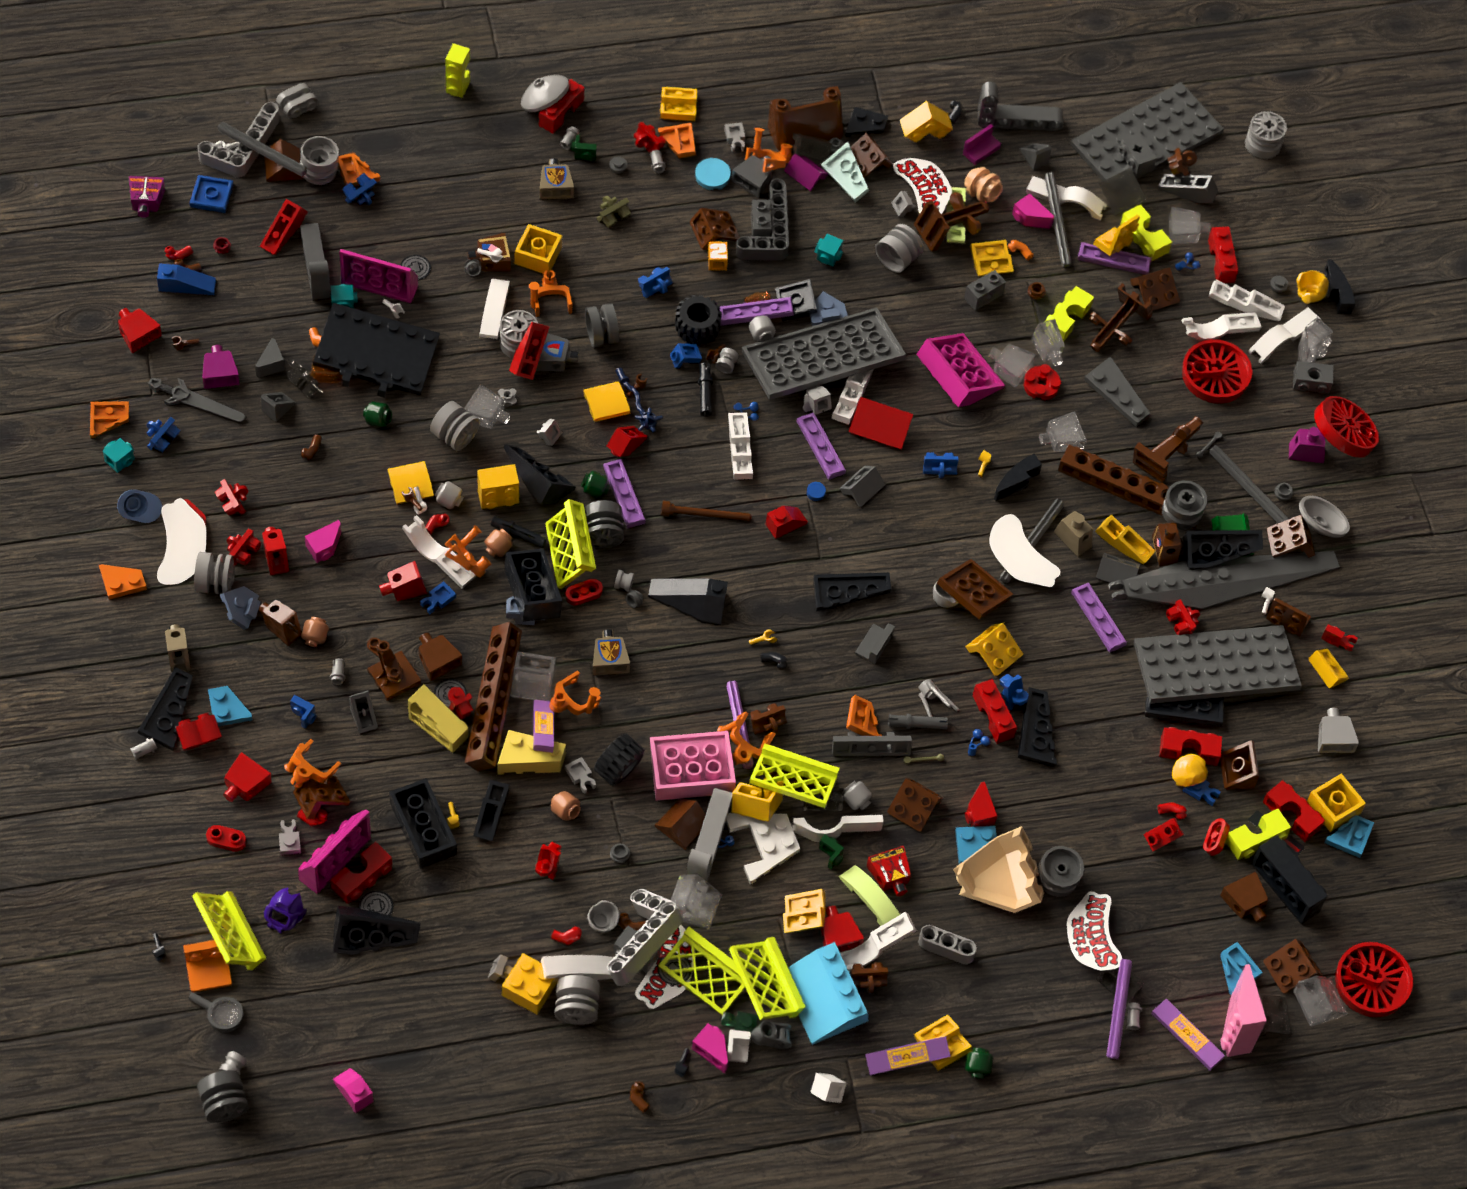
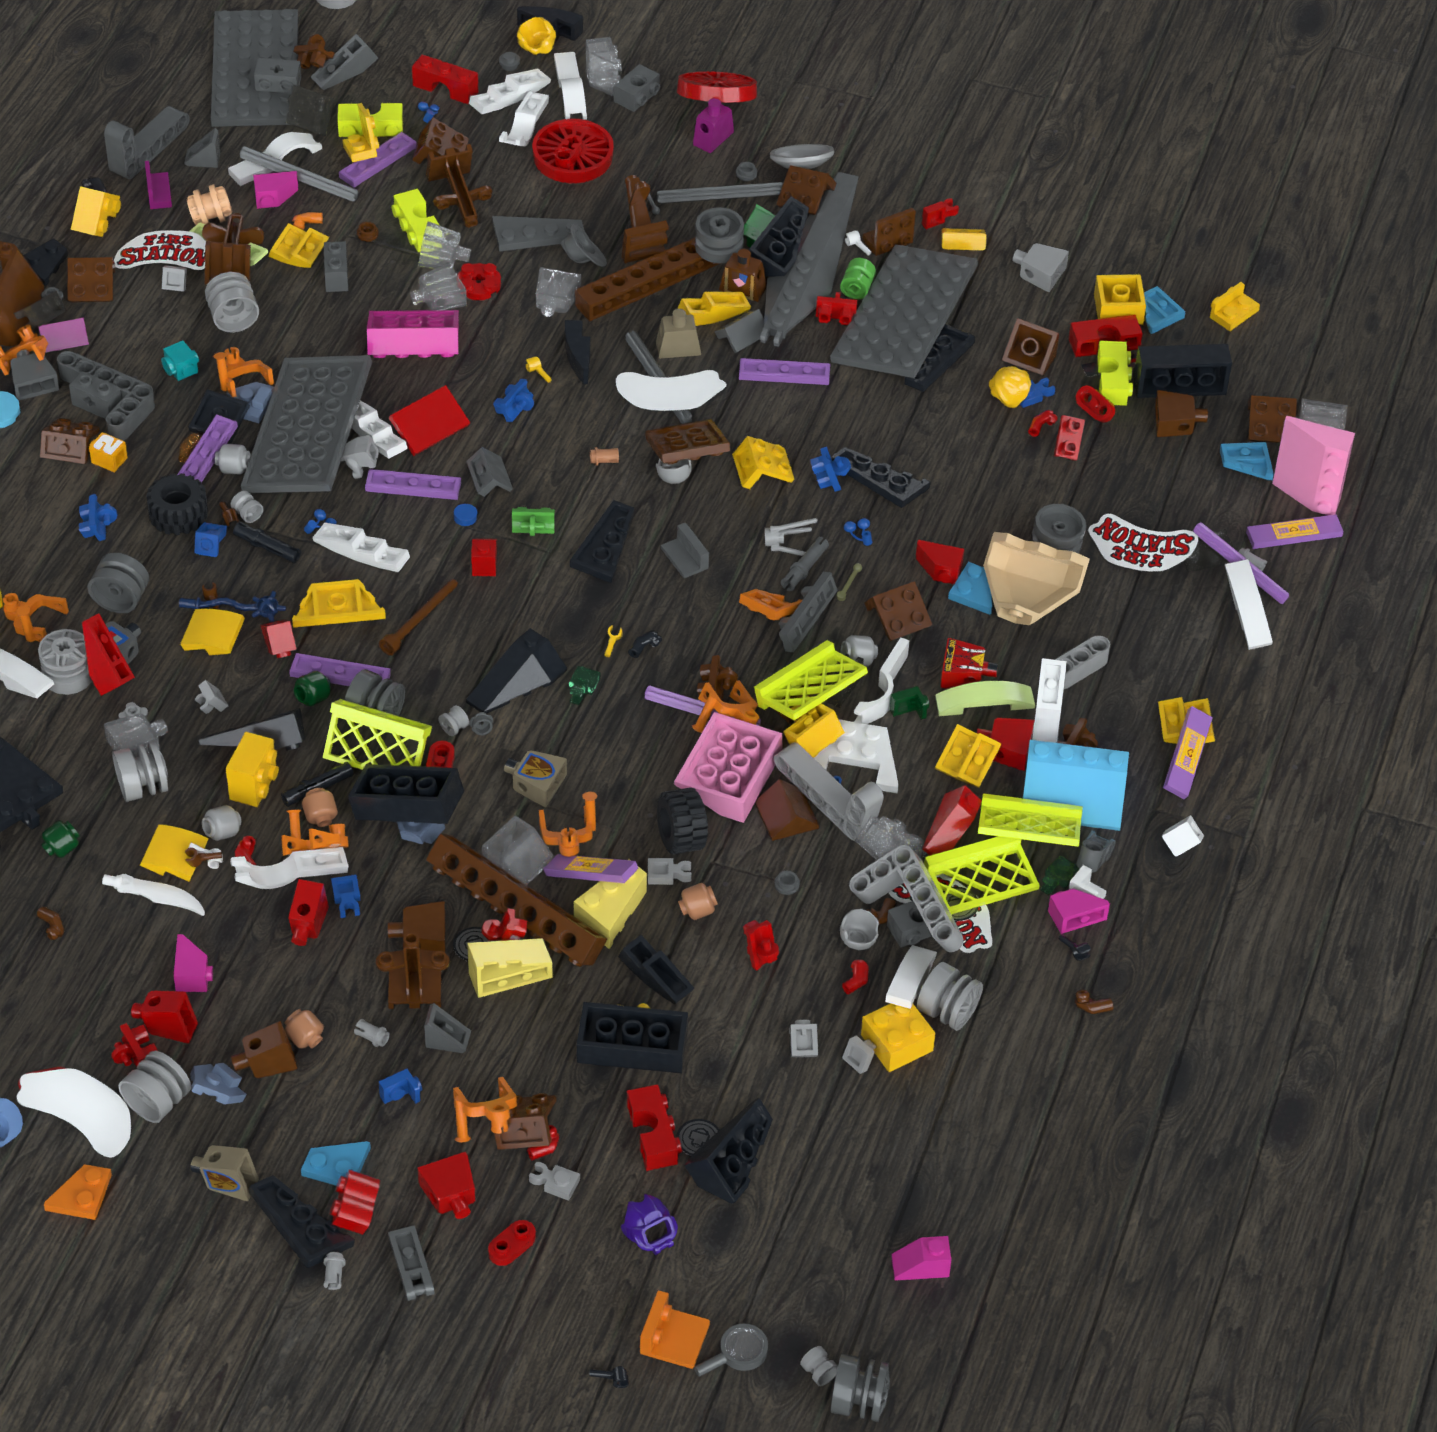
camera: 55 degrees left, 10 degrees down
neon yellow fence [192,891,266,970] -> none
red hips [215,479,249,516] -> none
dark pink slope [298,810,371,894] -> none
light aqua wing [821,142,869,202] -> none
dark green head [965,1048,993,1079] -> none
red arch [972,679,1017,744] -> none
red arch [1159,727,1222,766] -> none
clear torso [1169,207,1210,245] -> none
red piece [1335,942,1413,1017] -> none
none -> white sword [102,874,205,916]
none -> orange piece [213,347,274,397]
none -> yellow wing [292,579,386,627]
none -> dark grey plate [388,1225,435,1301]
none -> bright green hips [512,507,555,536]
none -> dark grey piece [561,224,607,267]
none -> clear green plate [569,666,601,705]
none -> nougat pin [590,447,619,466]
none -> light grey bracket [789,1020,818,1057]
none -> bright green wheel [840,258,876,300]
none -> red slope [922,785,982,856]
none -> yellow bracket [1210,282,1260,331]
none -> white slope [1225,559,1273,650]

